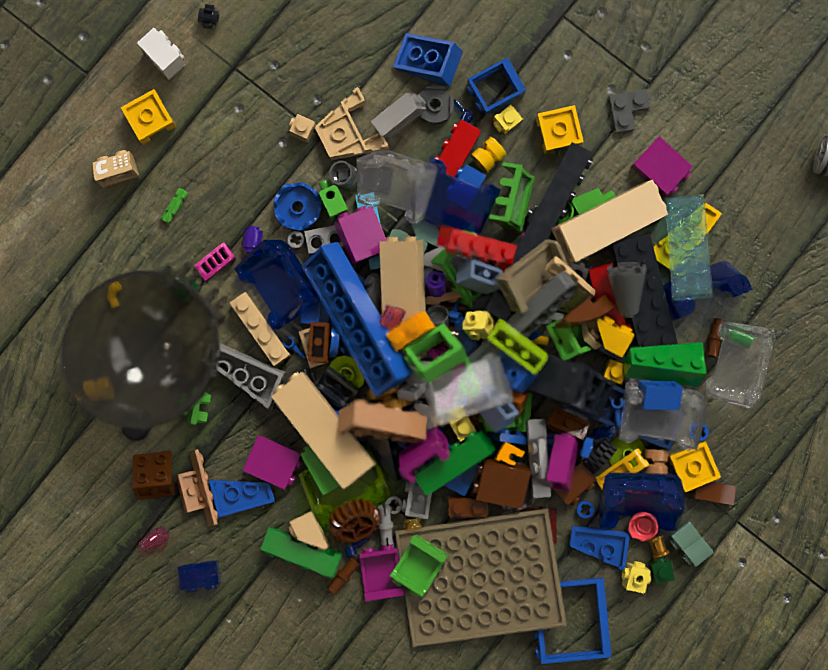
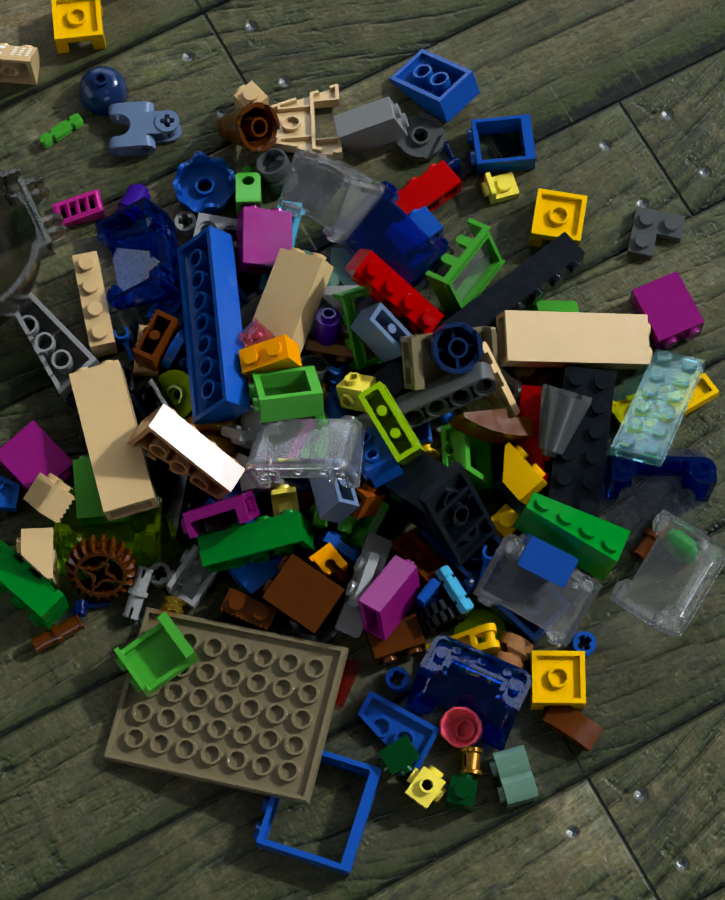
camera: 30 degrees right, 15 degrees down
magenta panel [359,544,404,601] -> none
yellow wheel [471,137,507,173] -> none
tan slope [581,317,601,350] -> none
none -> tan brick [23,472,75,523]
none -> dark blue cylinder [79,66,128,116]
none -> sand blue piece [108,101,182,157]
none -> reddish brown cone [217,102,280,152]
none -> dark green brick [378,735,422,777]
none -> dark blue cylinder [429,322,483,374]
none -> medium azure axle [436,565,474,614]

